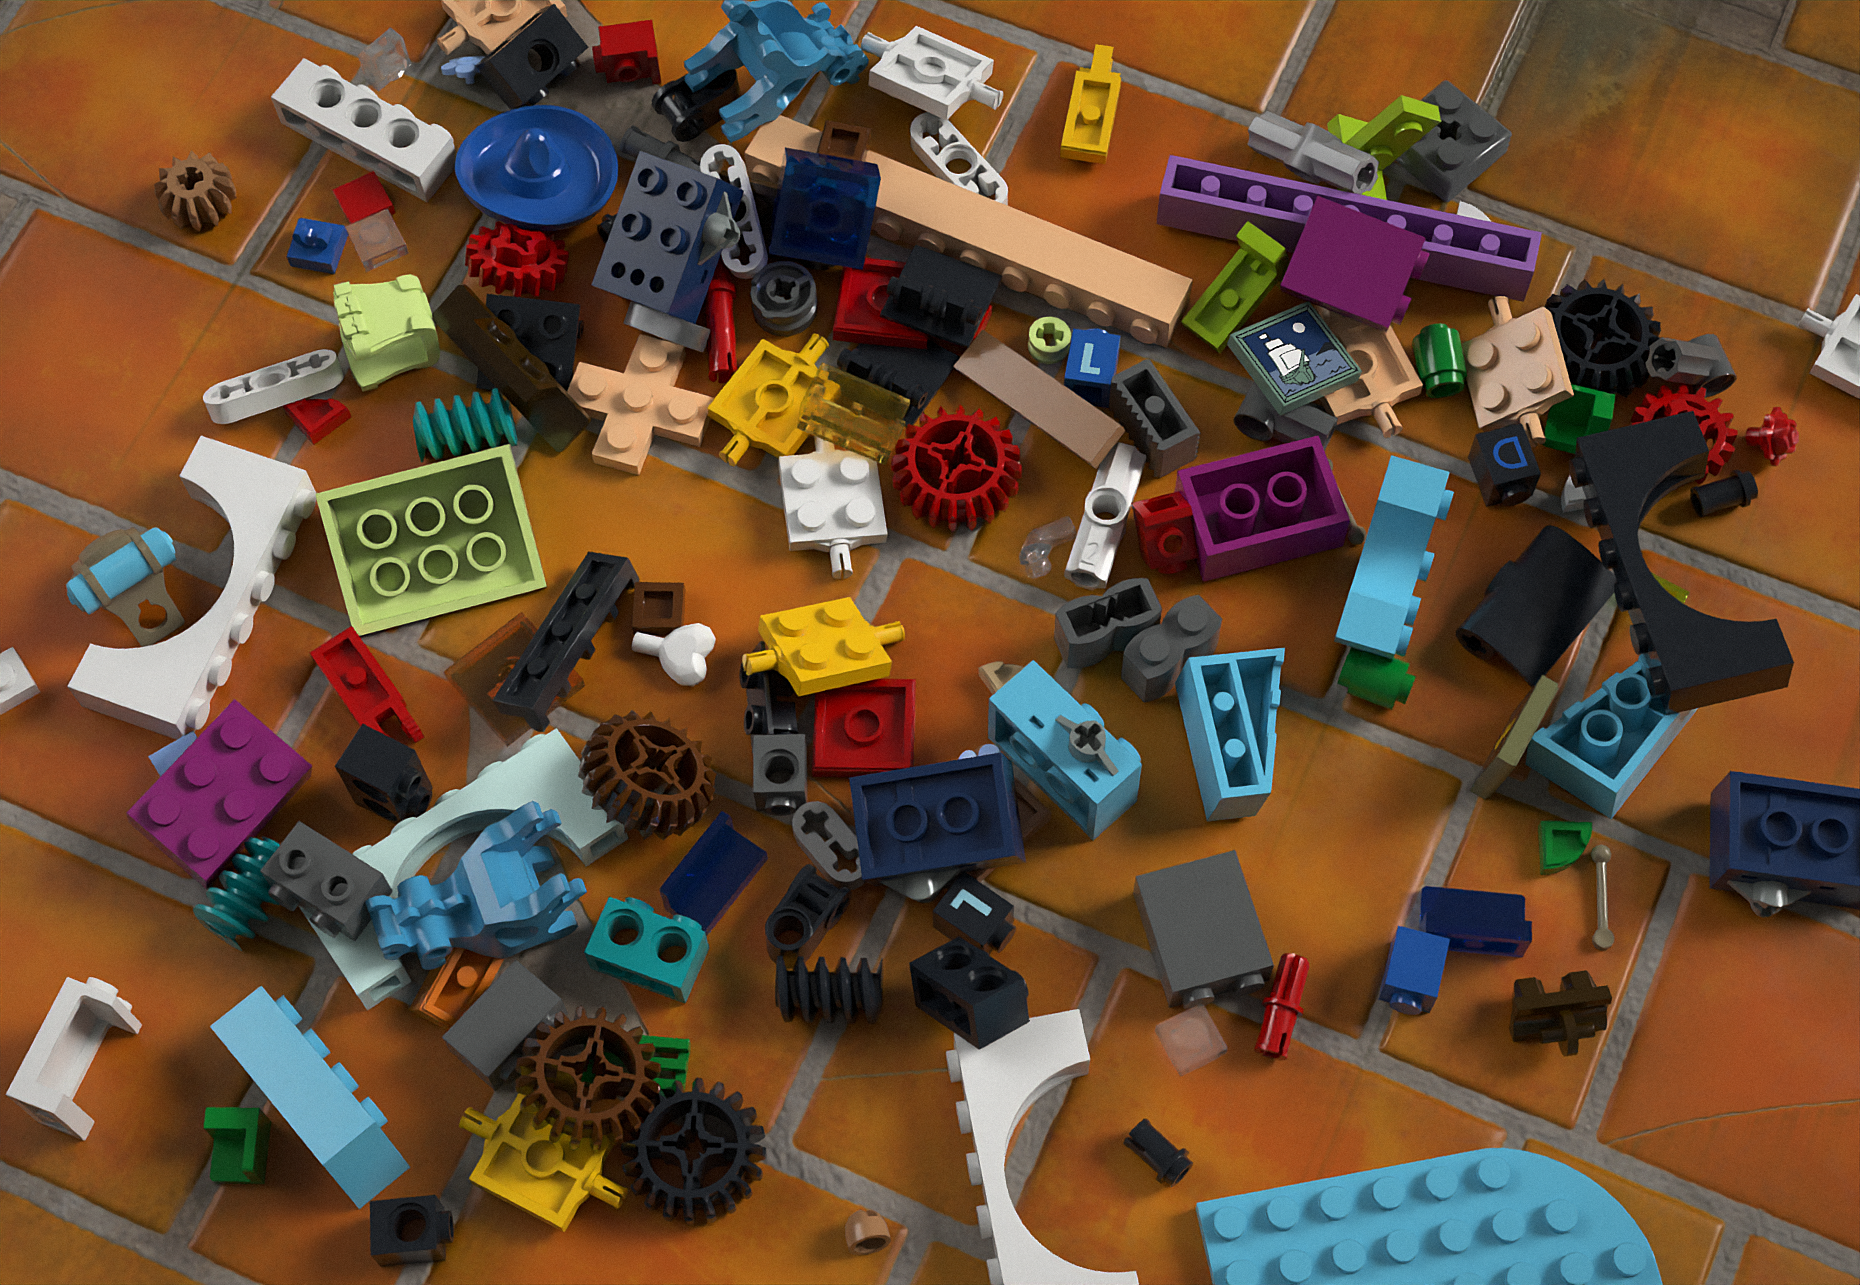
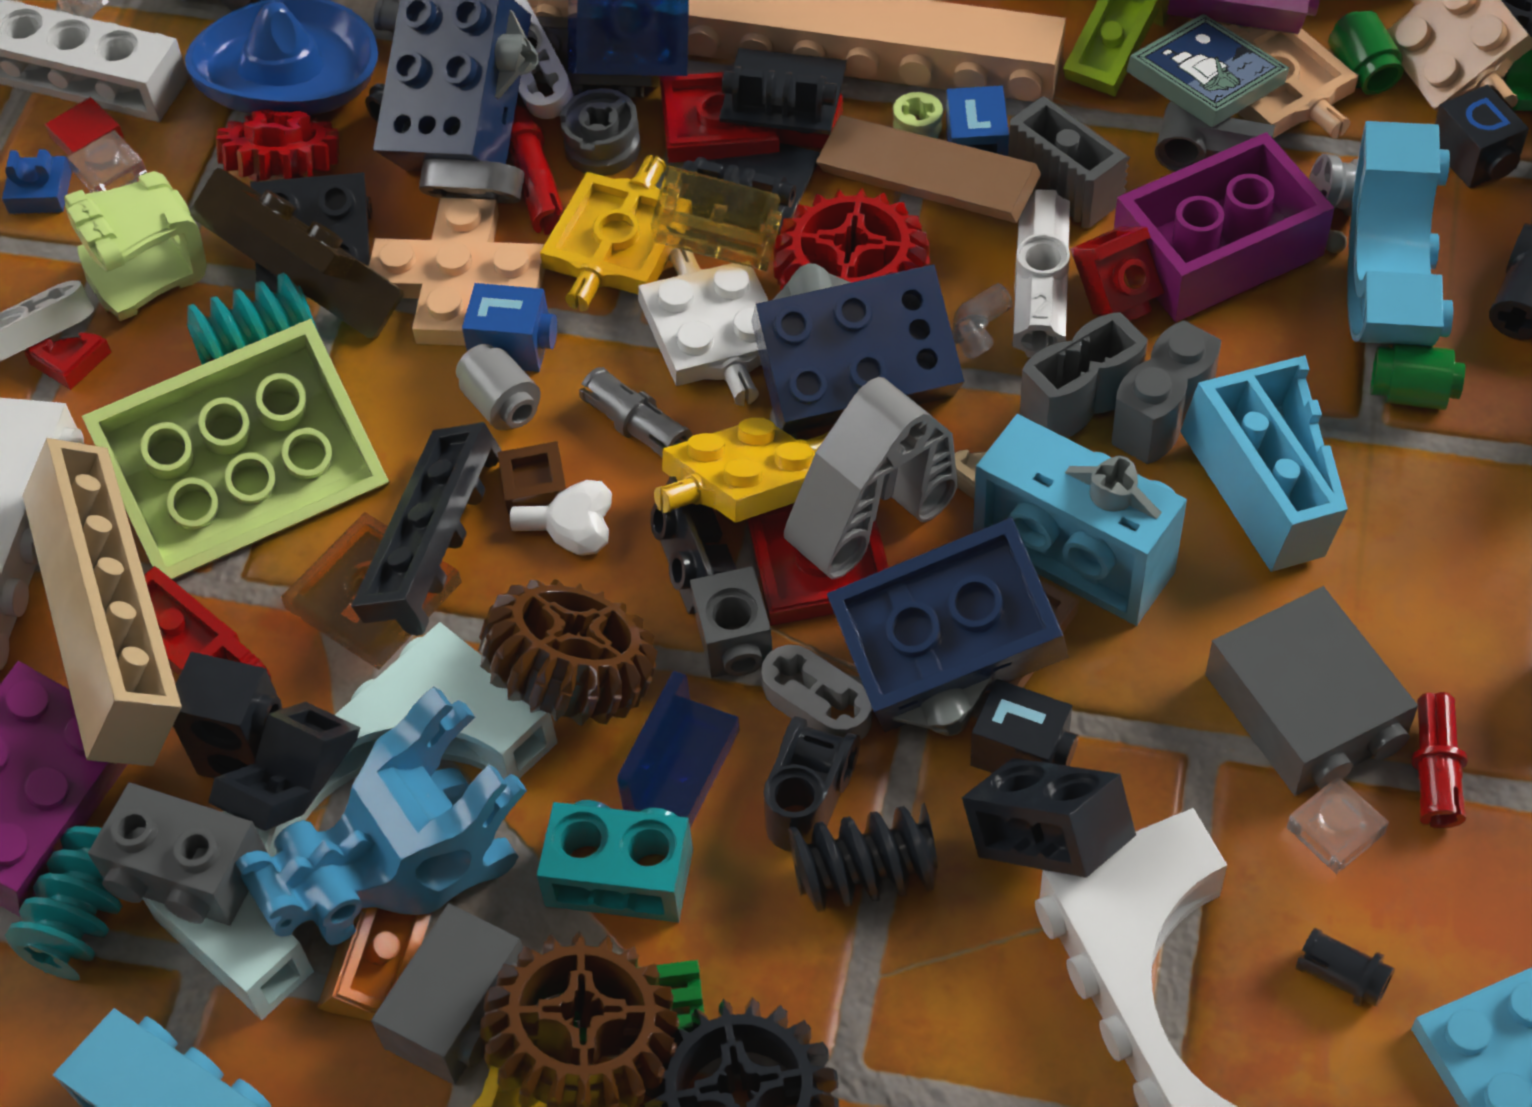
camera: 10 degrees left, 10 degrees down
none -> tan brick [22,438,182,766]
none -> black slope [208,701,361,831]
none -> light grey brick [456,344,541,430]
none -> blue brick [462,283,557,372]
none -> flat silver pin [579,367,692,458]
none -> dark blue piece [751,264,964,434]
none -> light grey connector [784,377,957,579]
none -> light grey wheel [1309,154,1358,216]

